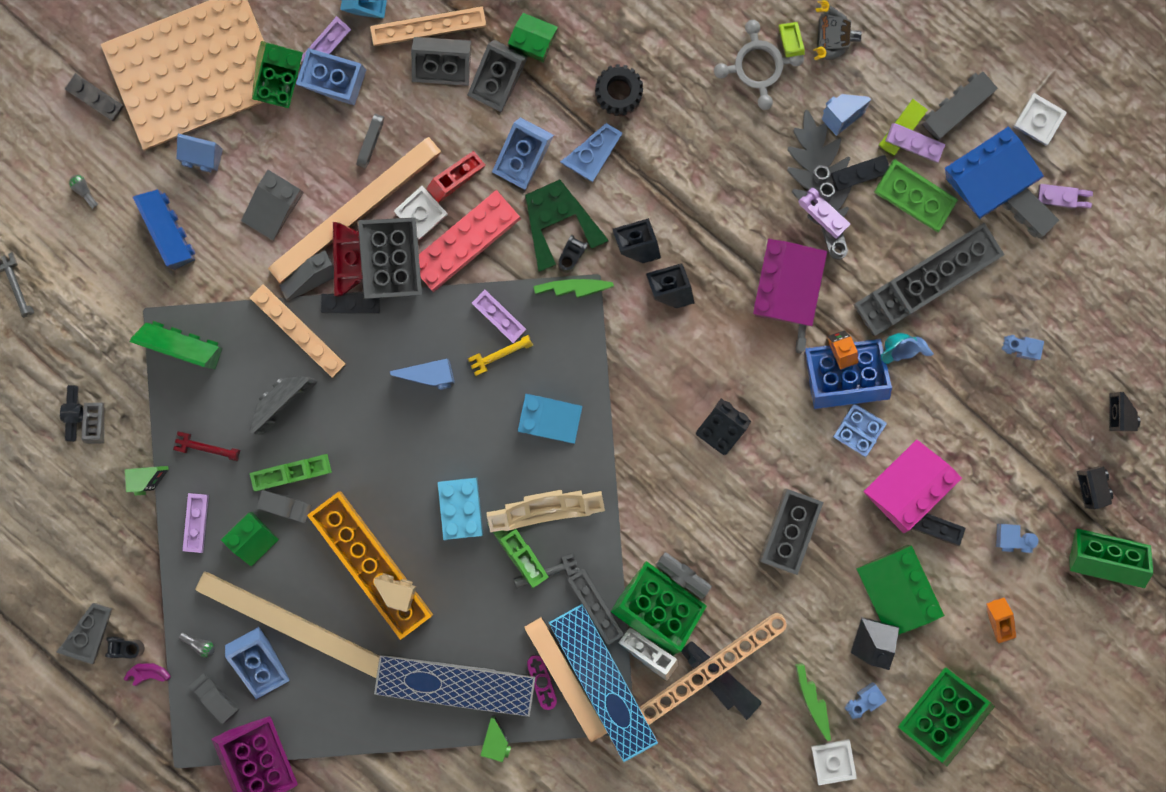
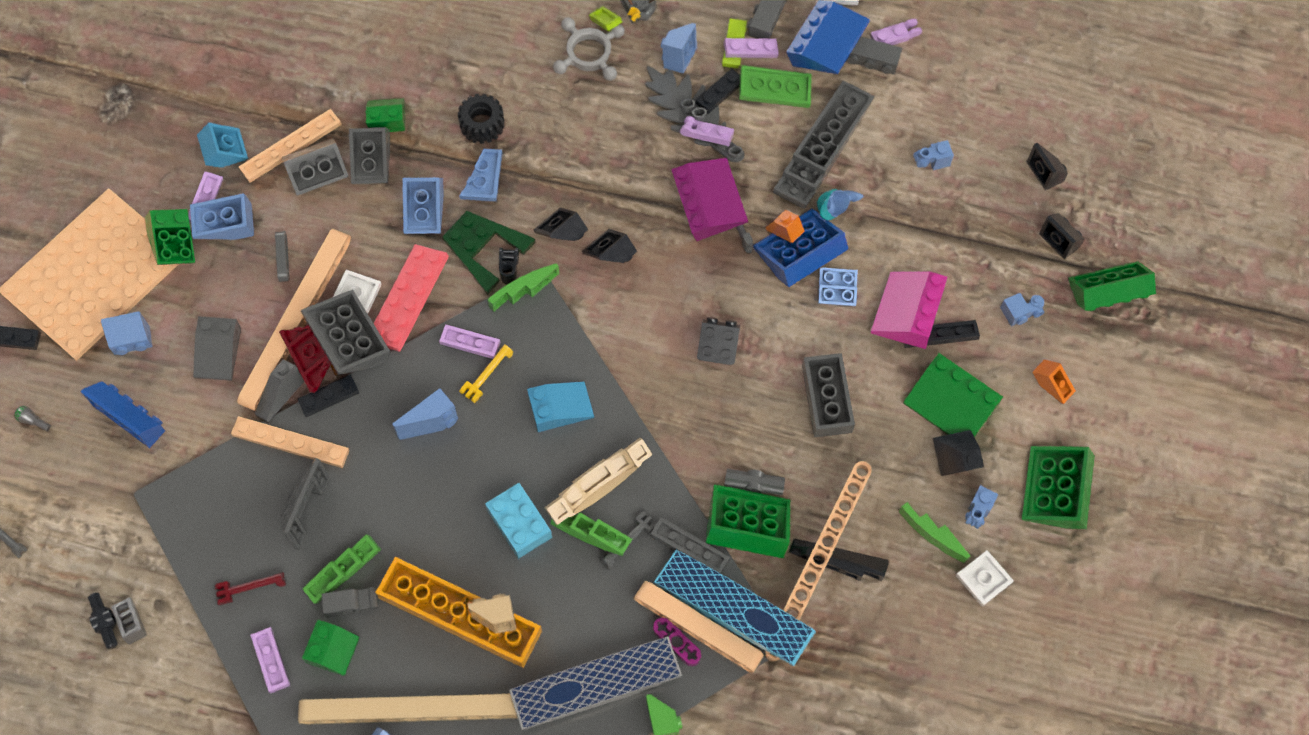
camera: 25 degrees left, 20 degrees down
bright green slope [125,466,169,496] -> none
green slope [129,321,223,370] -> none
red slope [426,151,486,203] -> none
white slope [619,628,678,681] -> none

